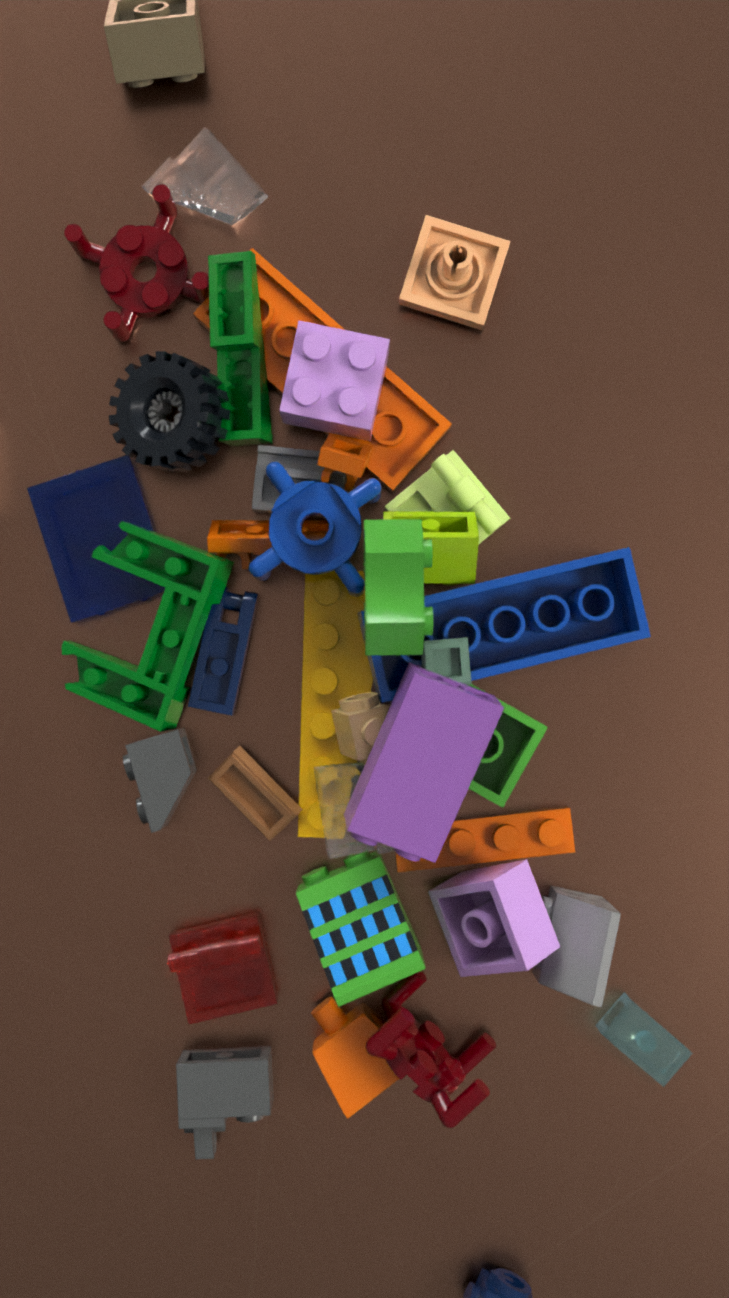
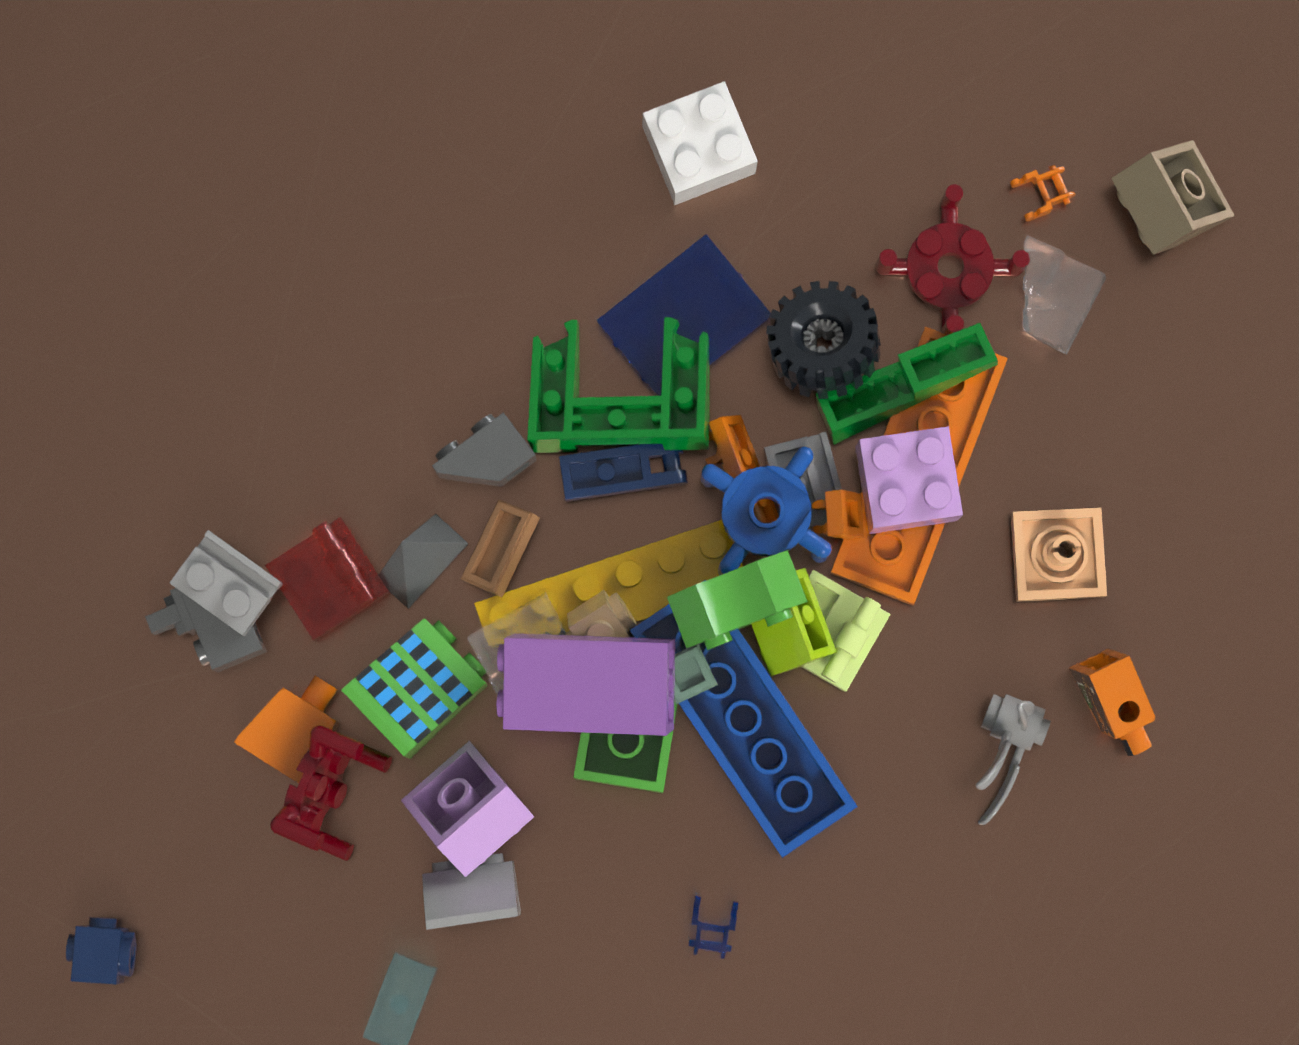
camera: 65 degrees right, 5 degrees down
orange plate [395,806,575,872] -> none
none -> light grey plate [170,530,283,637]
none -> dark grey slope [376,514,468,609]
none -> clear blue piece [689,896,739,959]
none -> light grey plant [975,694,1051,825]
none -> orange piece [1010,165,1076,222]
none -> orange torso [1069,648,1155,756]

